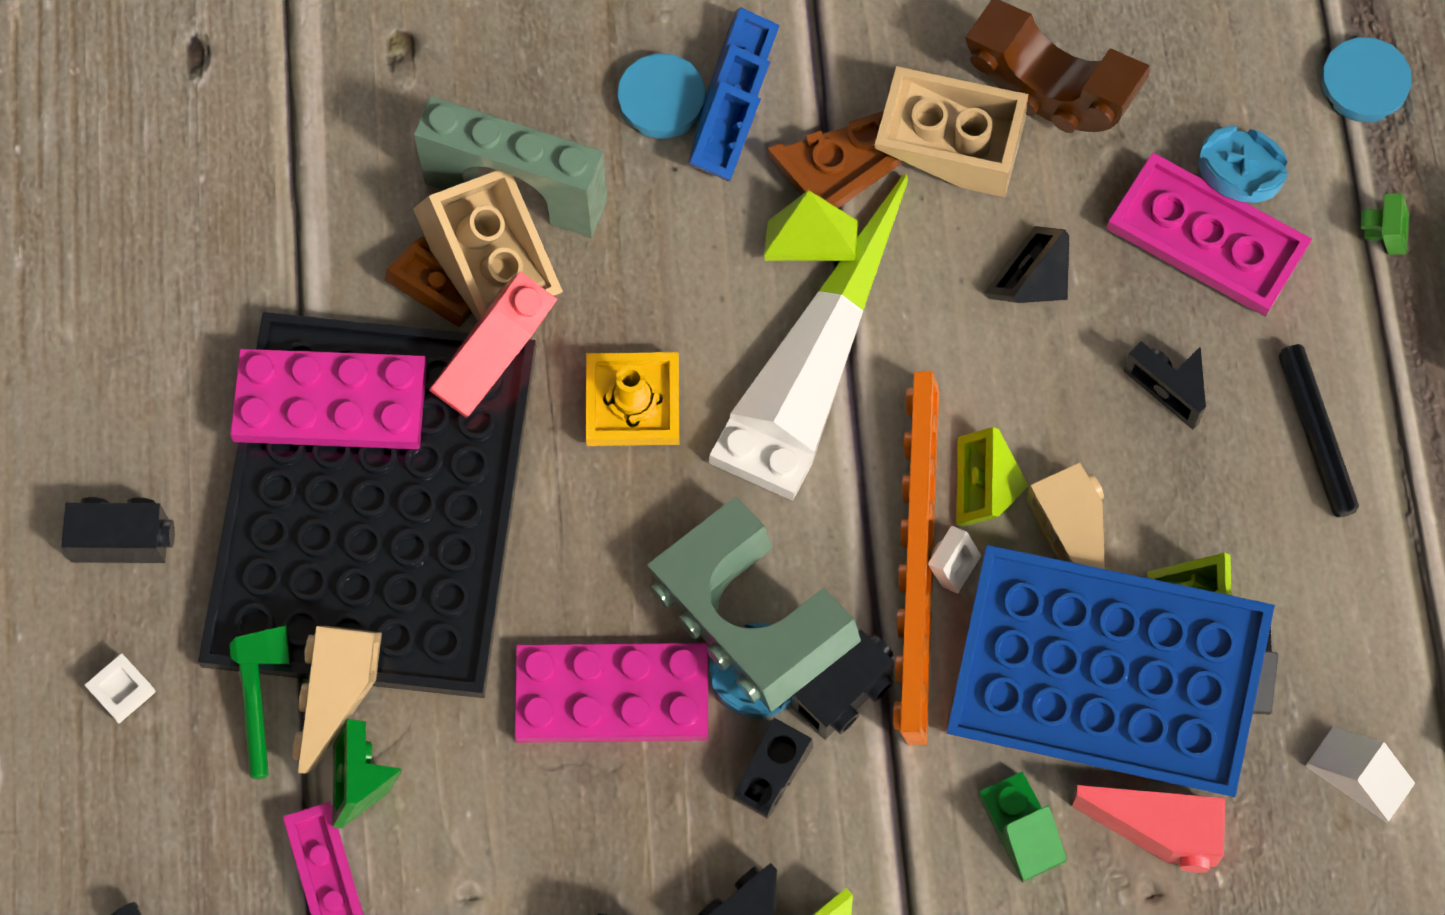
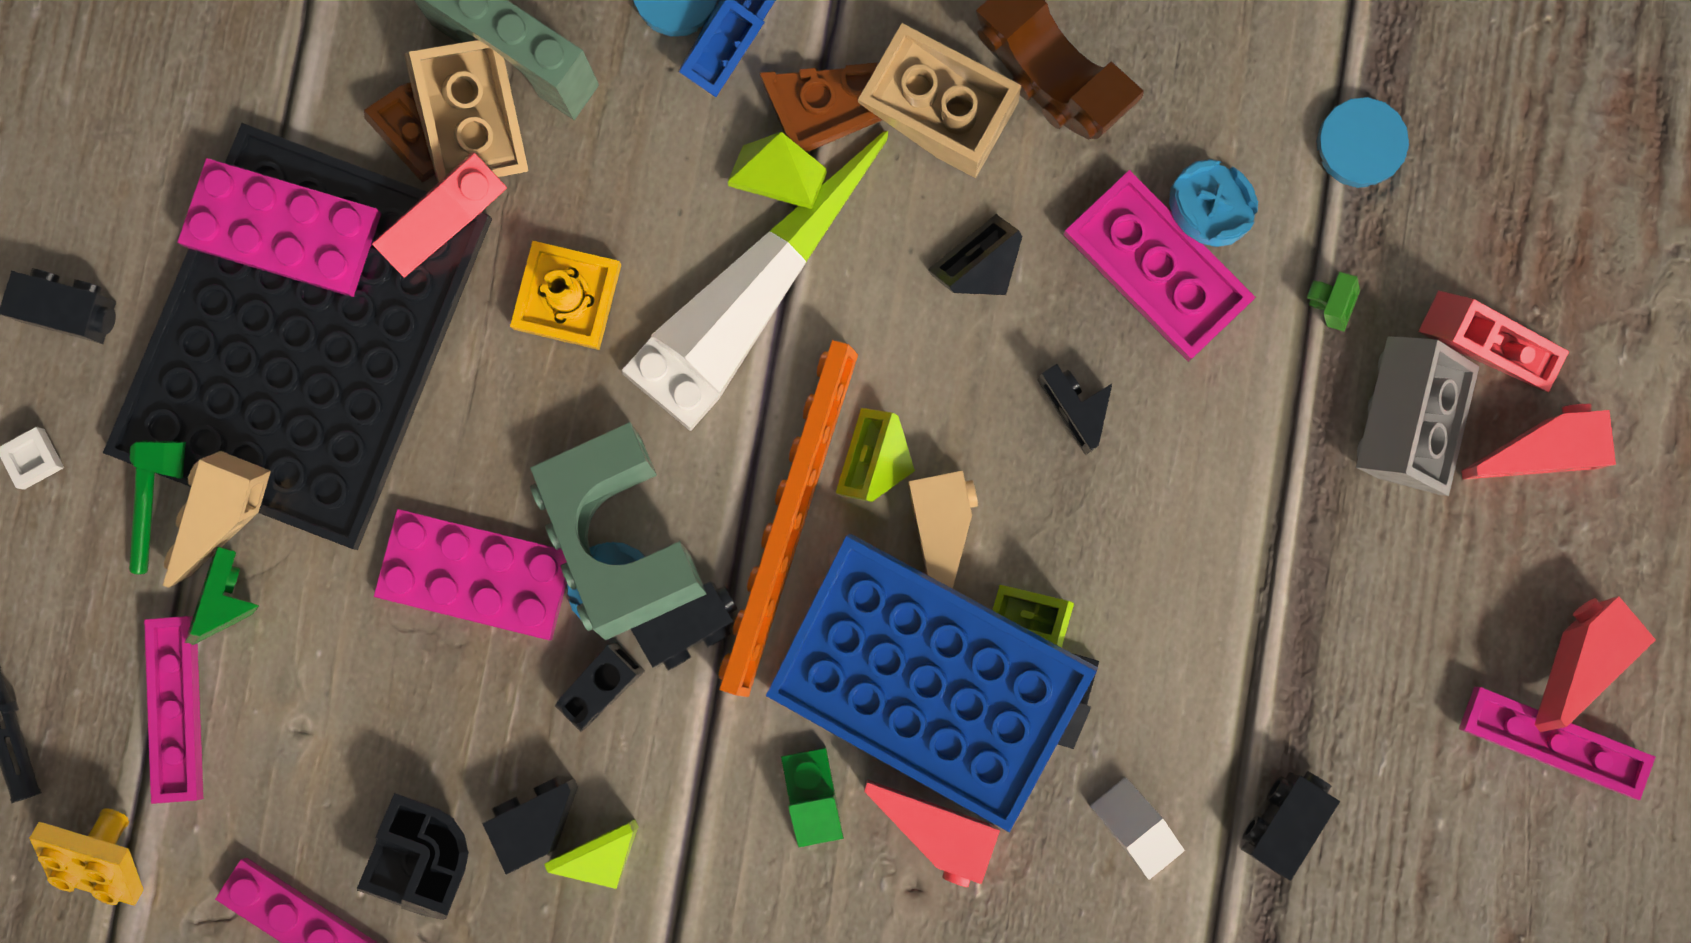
camera: 20 degrees right, 15 degrees up
white plate [928,526,982,593] -> none
black axle [1279,344,1359,518] -> none

